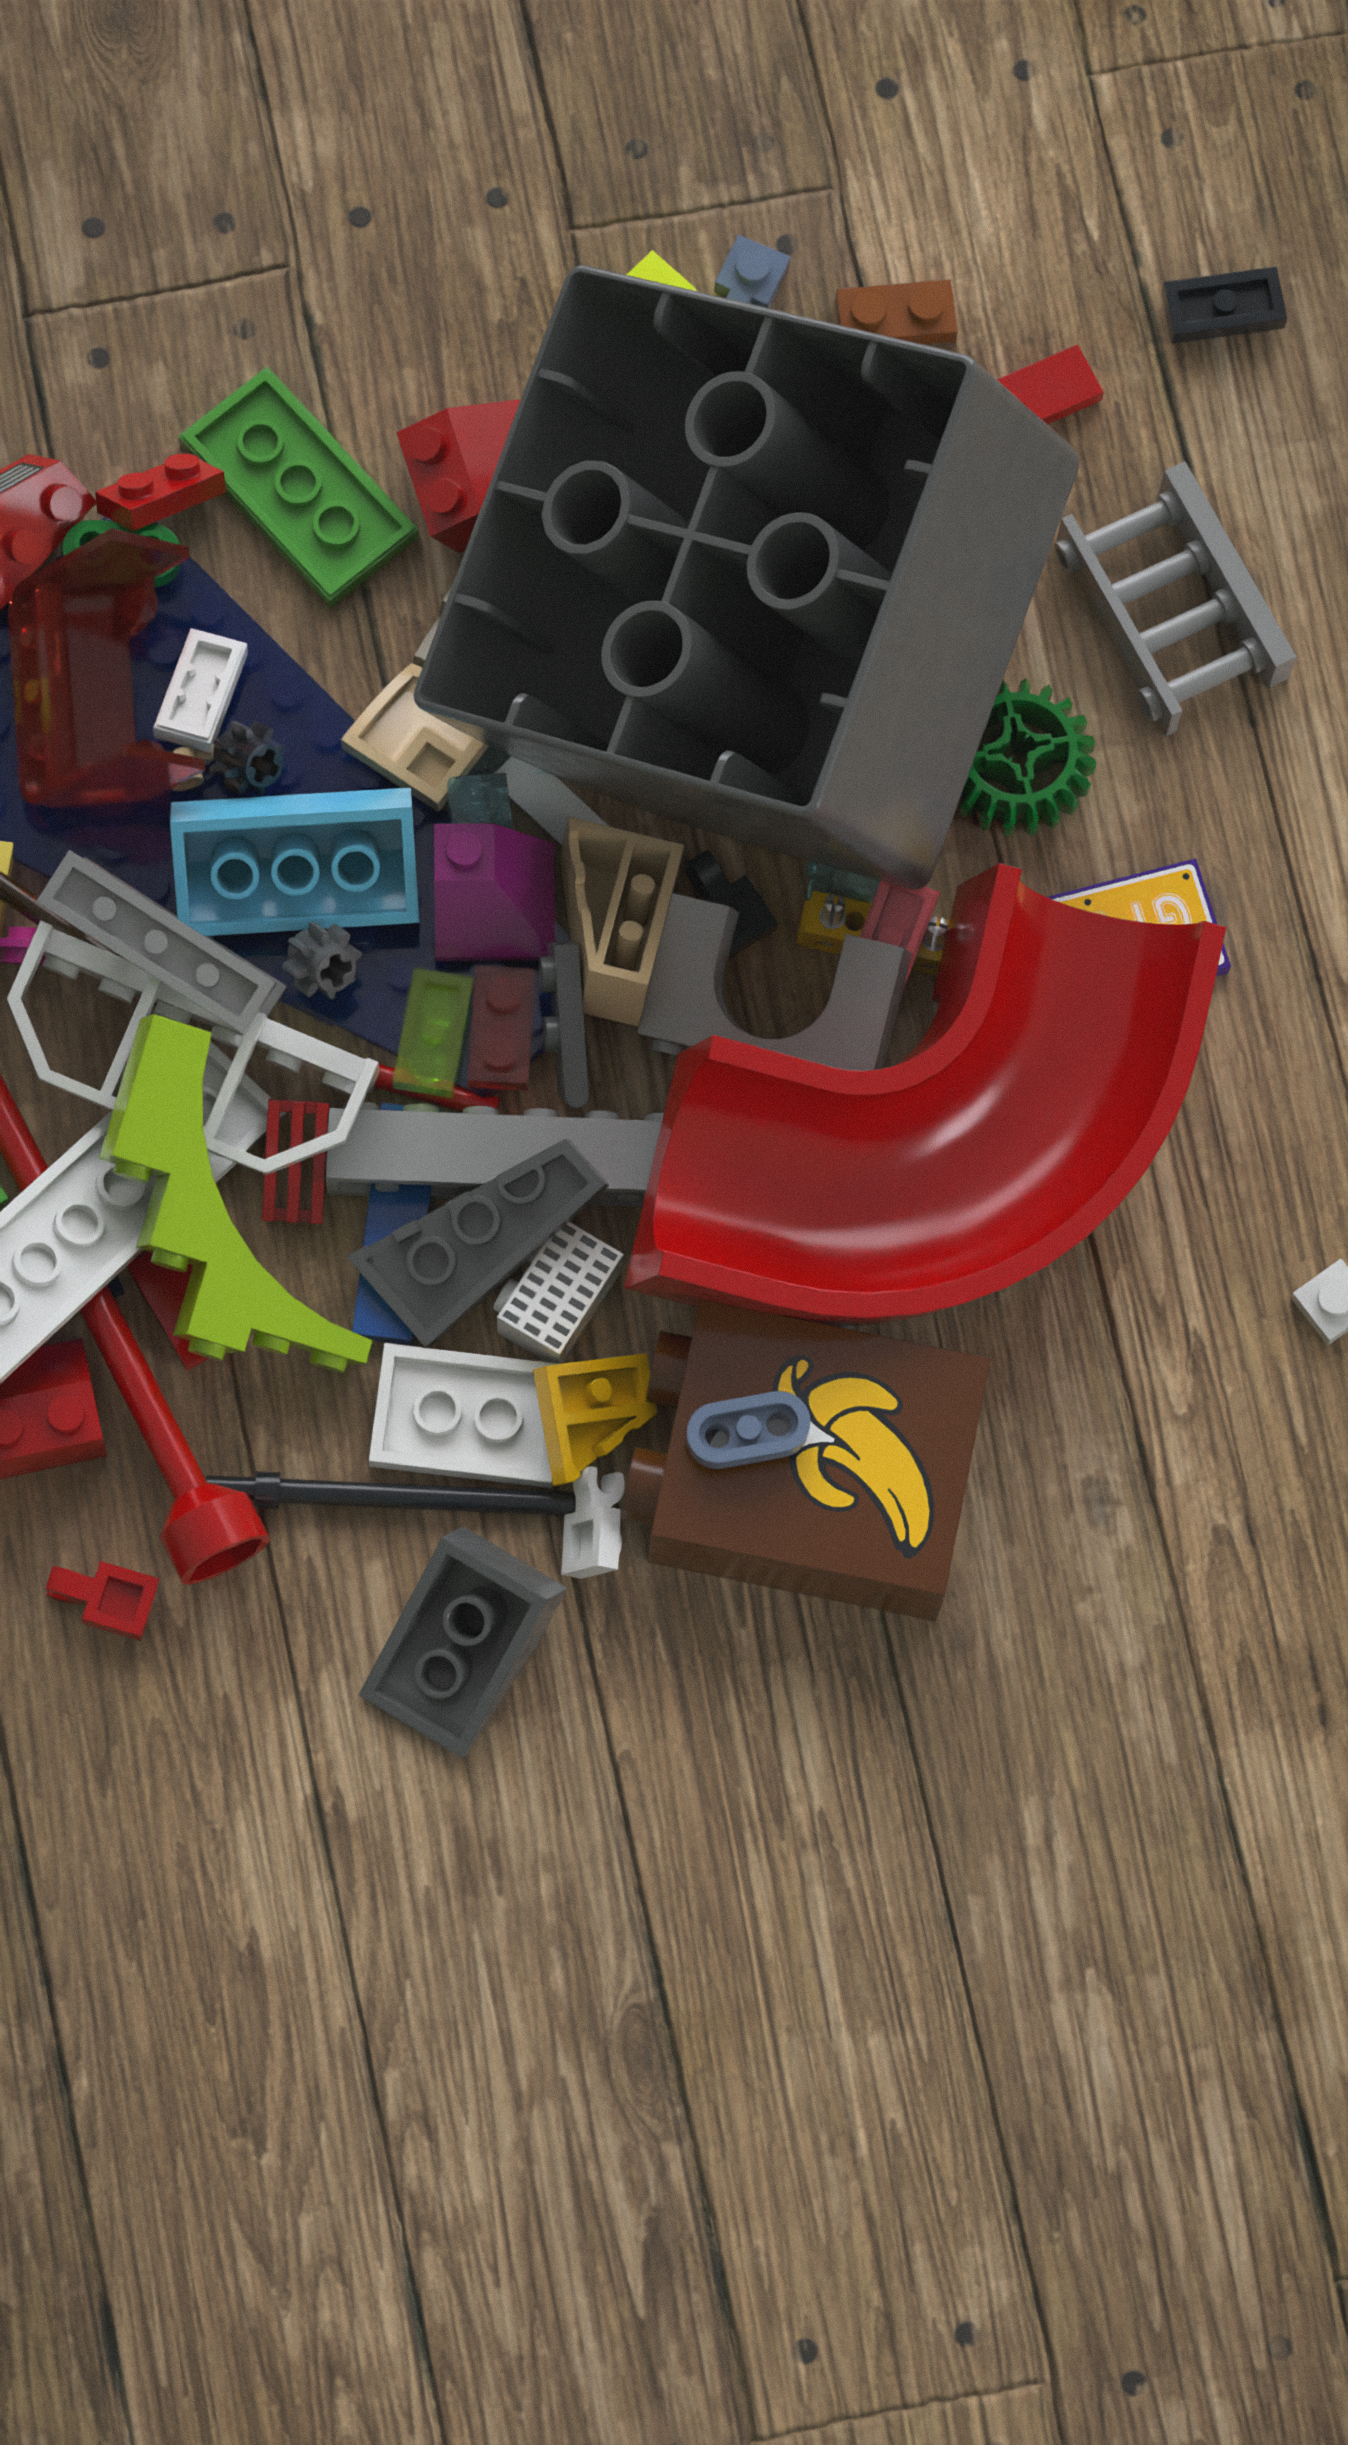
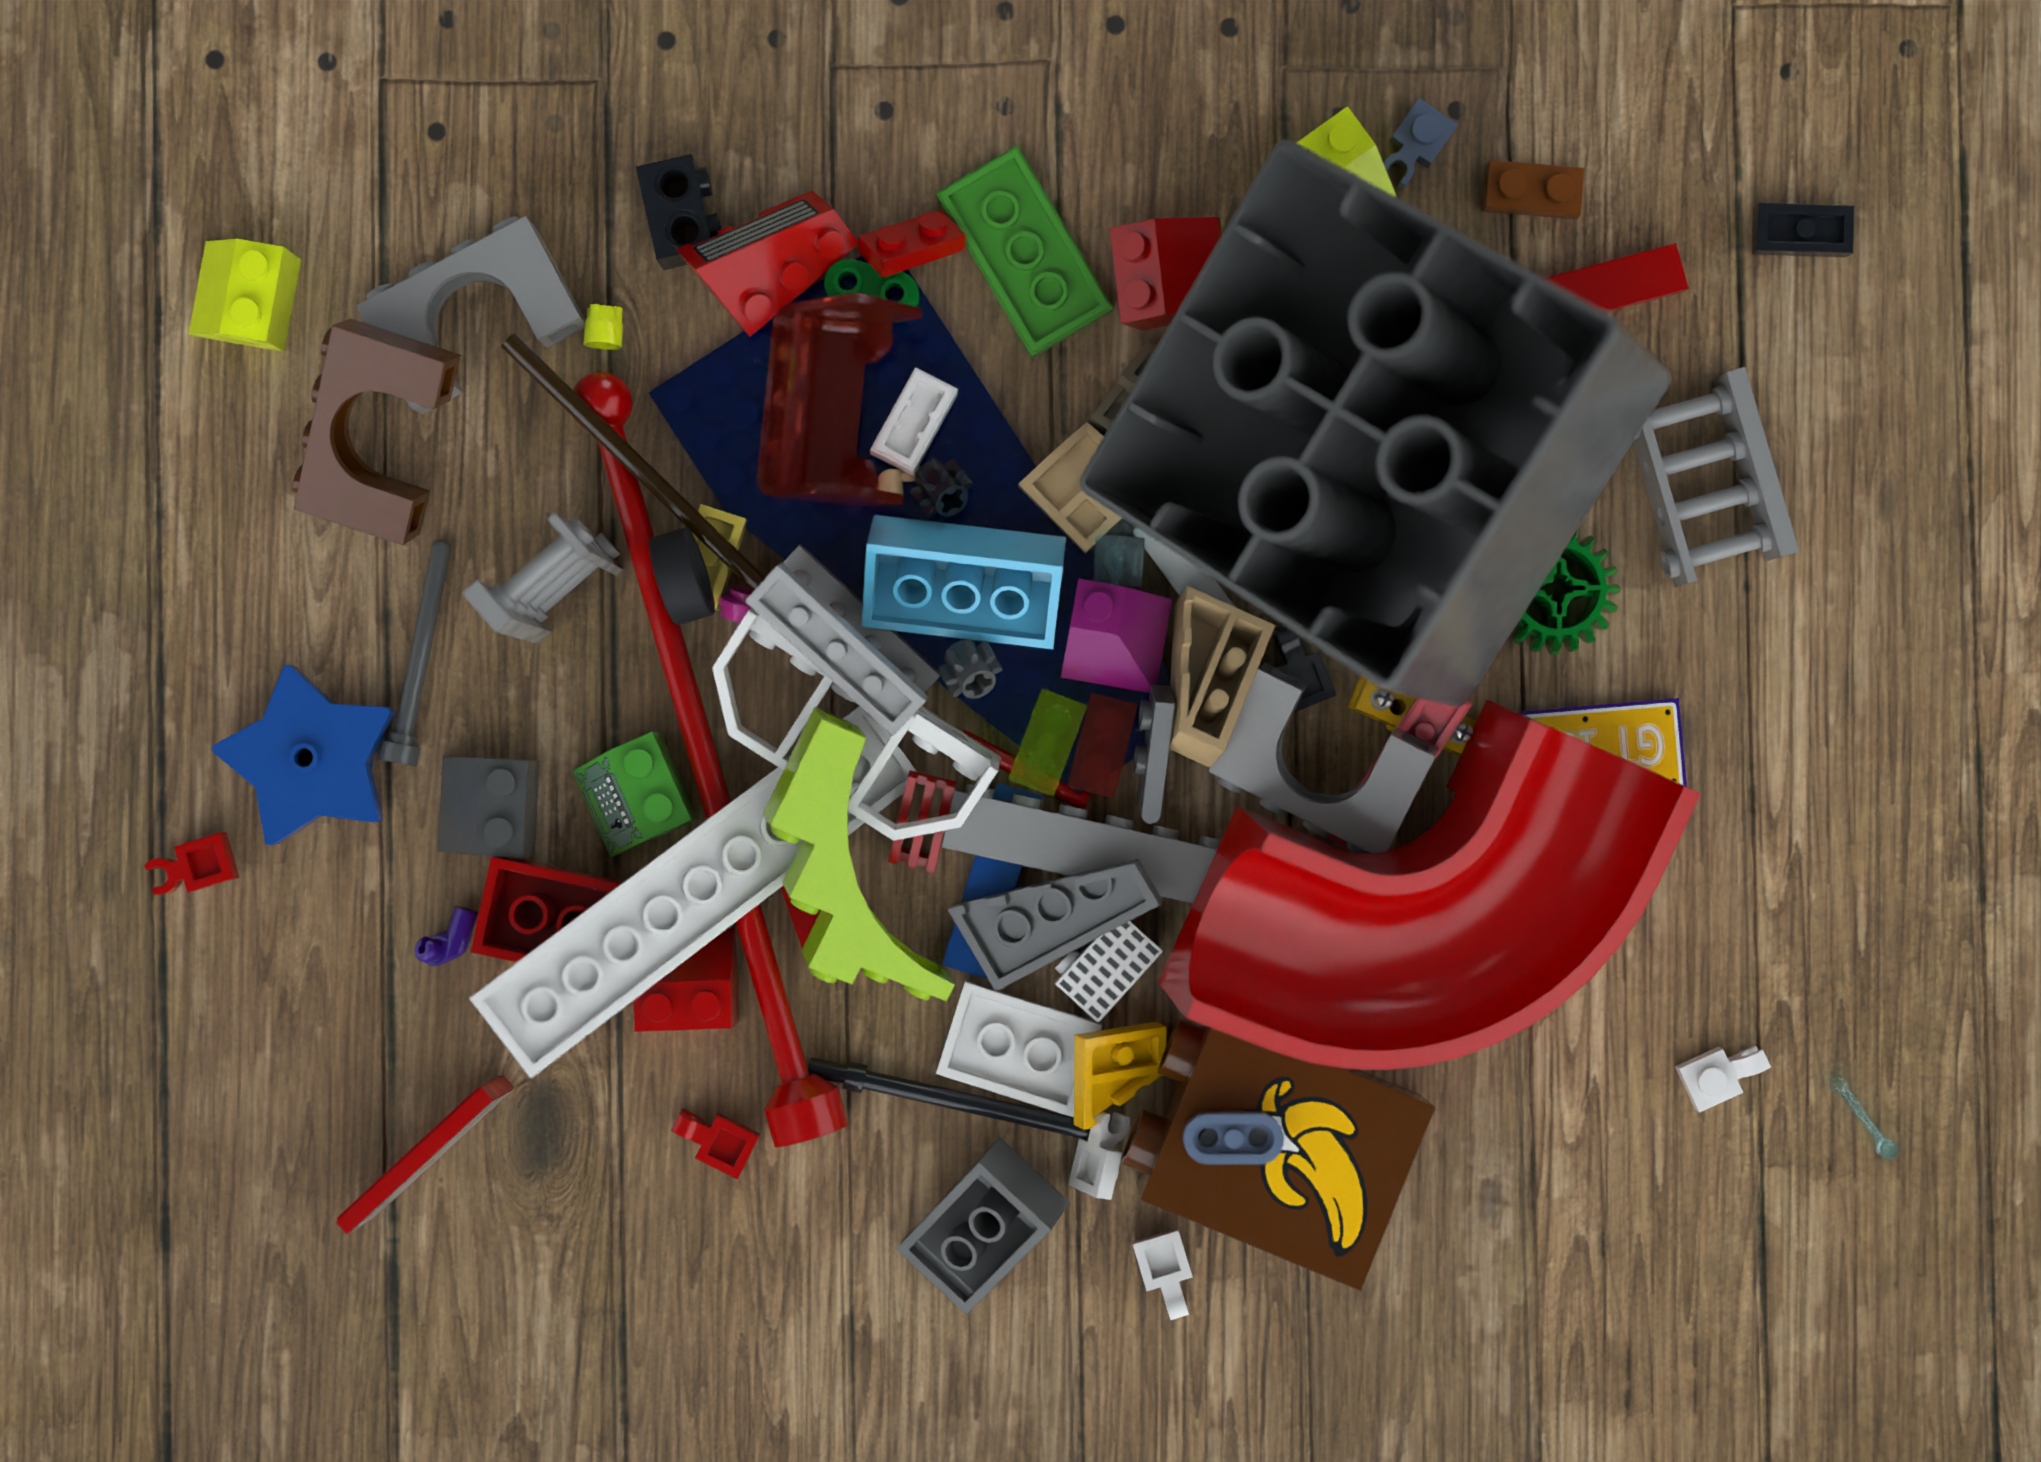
camera: 20 degrees right, 15 degrees up
none -> white plate [1132,1228,1193,1320]

